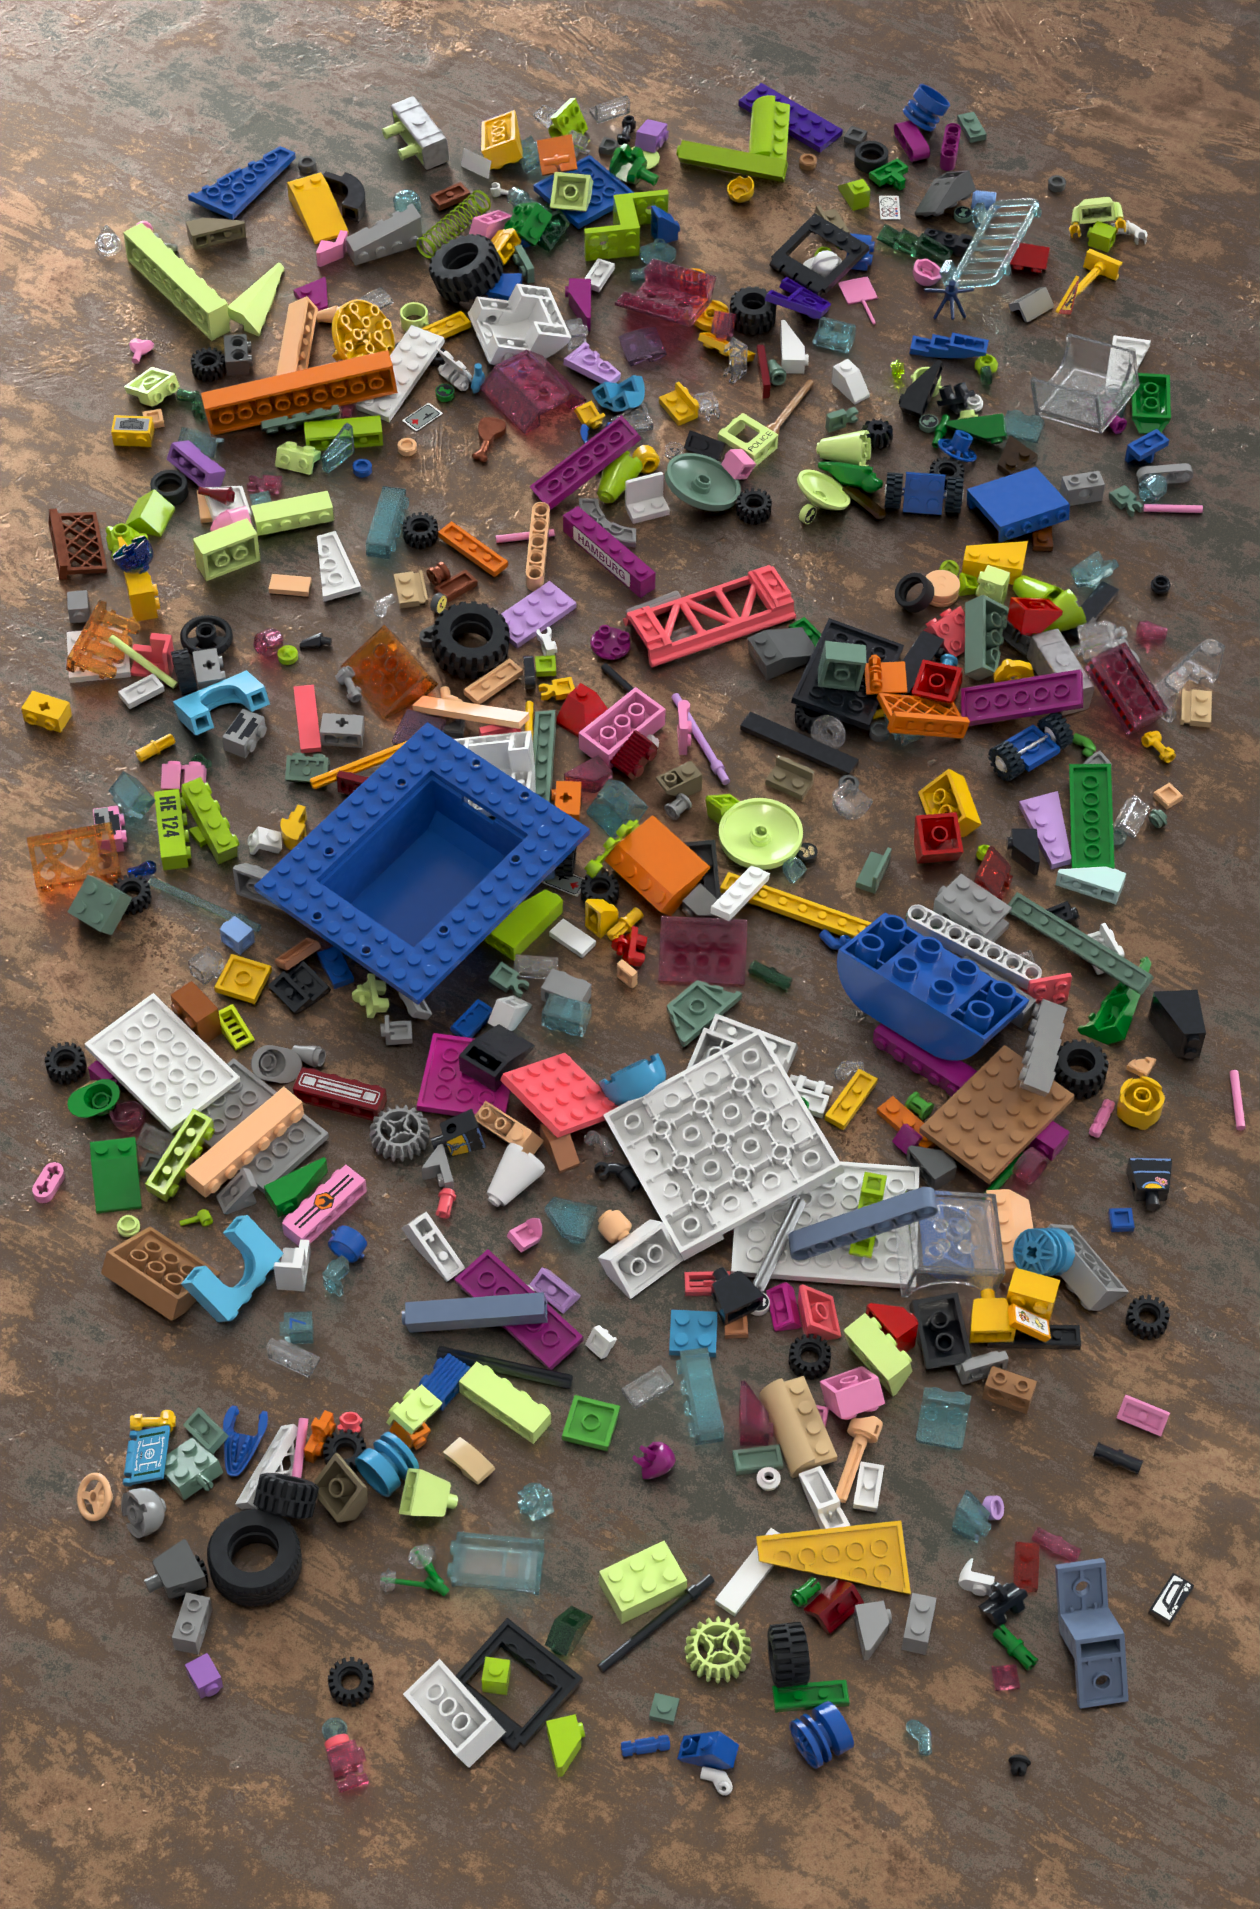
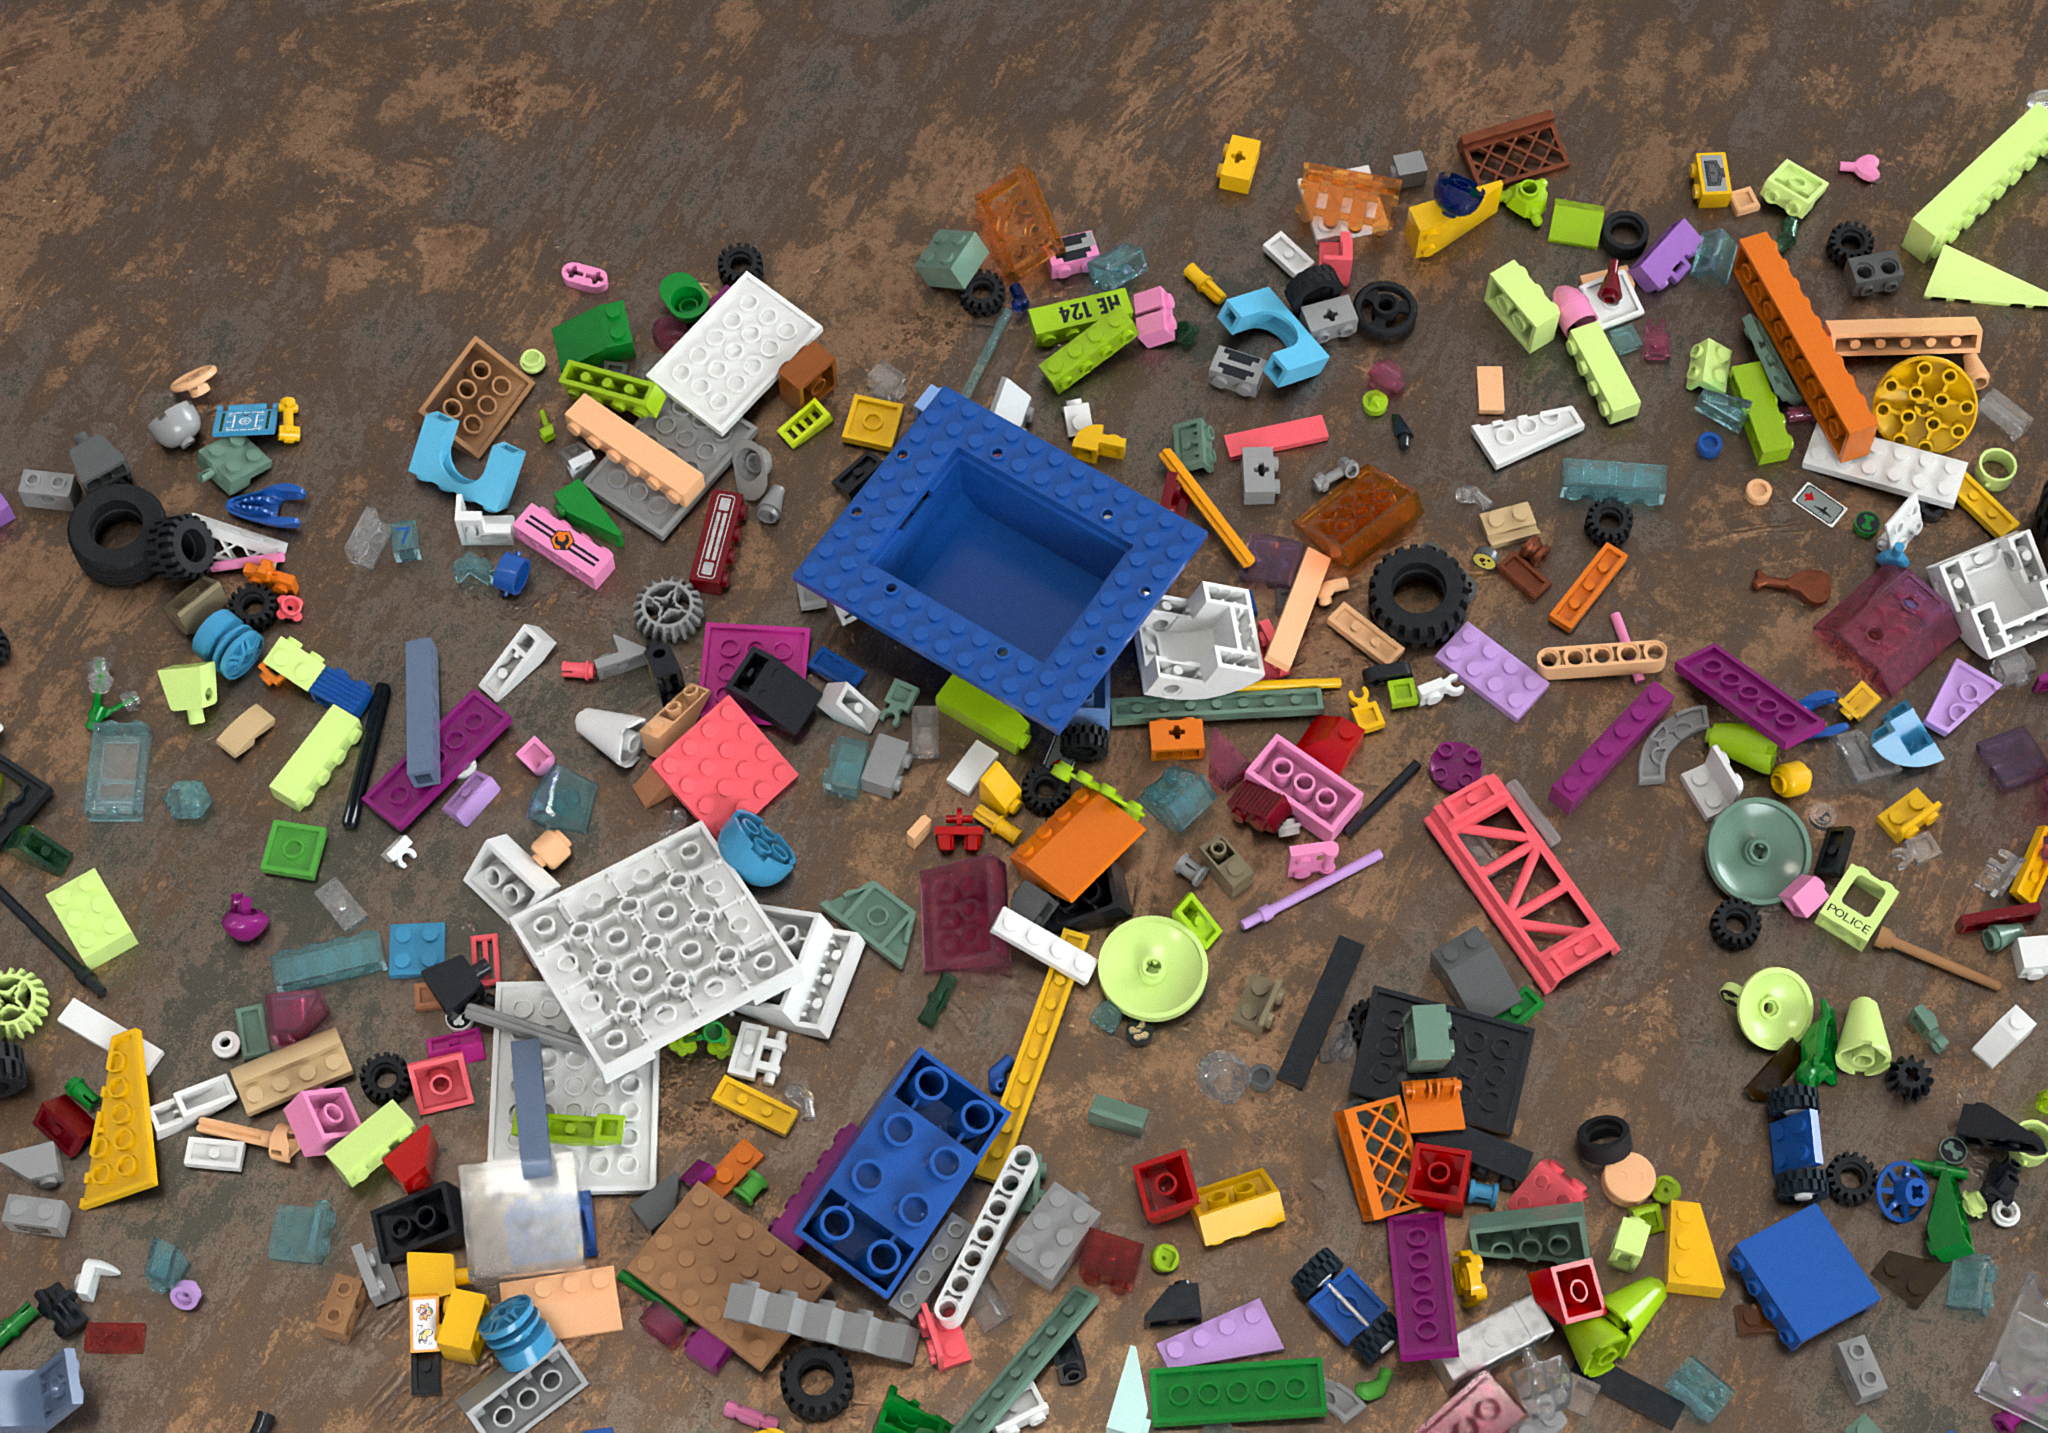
camera: 85 degrees right, 10 degrees up
yellowish green bar [108,635,178,689] -> none
sand green plate [183,1407,229,1454] -> none
magenta wing [294,277,328,311] -> none
black piece [594,1162,641,1193] -> none
clear pink pin [1031,1526,1082,1562] -> none

